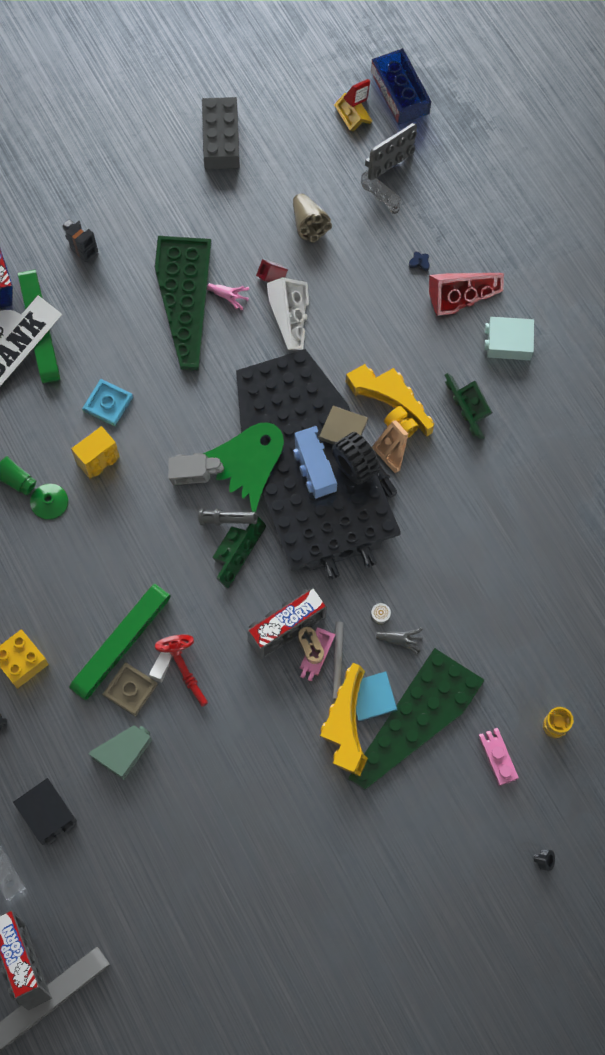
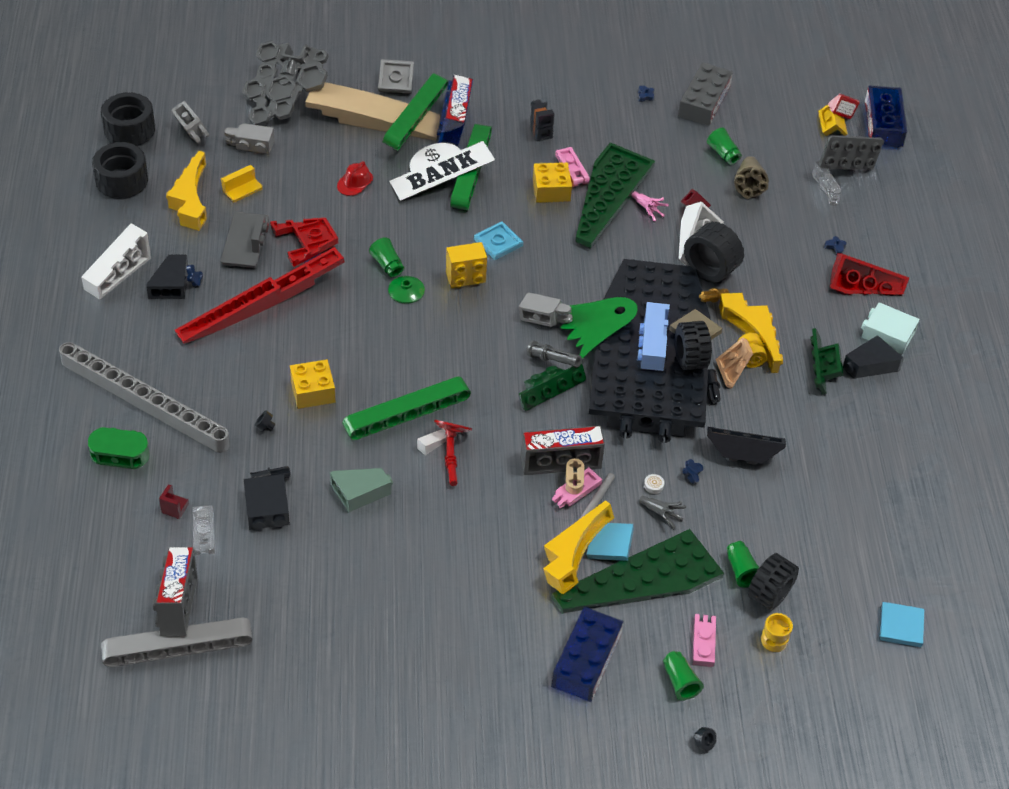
camera: 25 degrees right, 20 degrees down
dark tan tile [102,662,158,717] -> none
none -> black axle [250,466,291,478]
none -> yellow brick [532,162,572,203]
none -> clear blue brick [551,607,624,702]
none -> bright pink plate [555,147,590,187]
none -> dark blue piece [638,85,654,102]
none -> green plant [663,651,704,701]
none -> dark blue piece [682,459,704,484]
none -> black tyre [684,221,744,283]
none -> pearl gold axle [699,288,730,303]
none -> green plant [707,128,742,165]
none -> black wedge [707,427,786,465]
none -> green plant [727,541,760,588]
none -> black tyre [748,553,799,610]
none -> black slope [843,335,904,379]

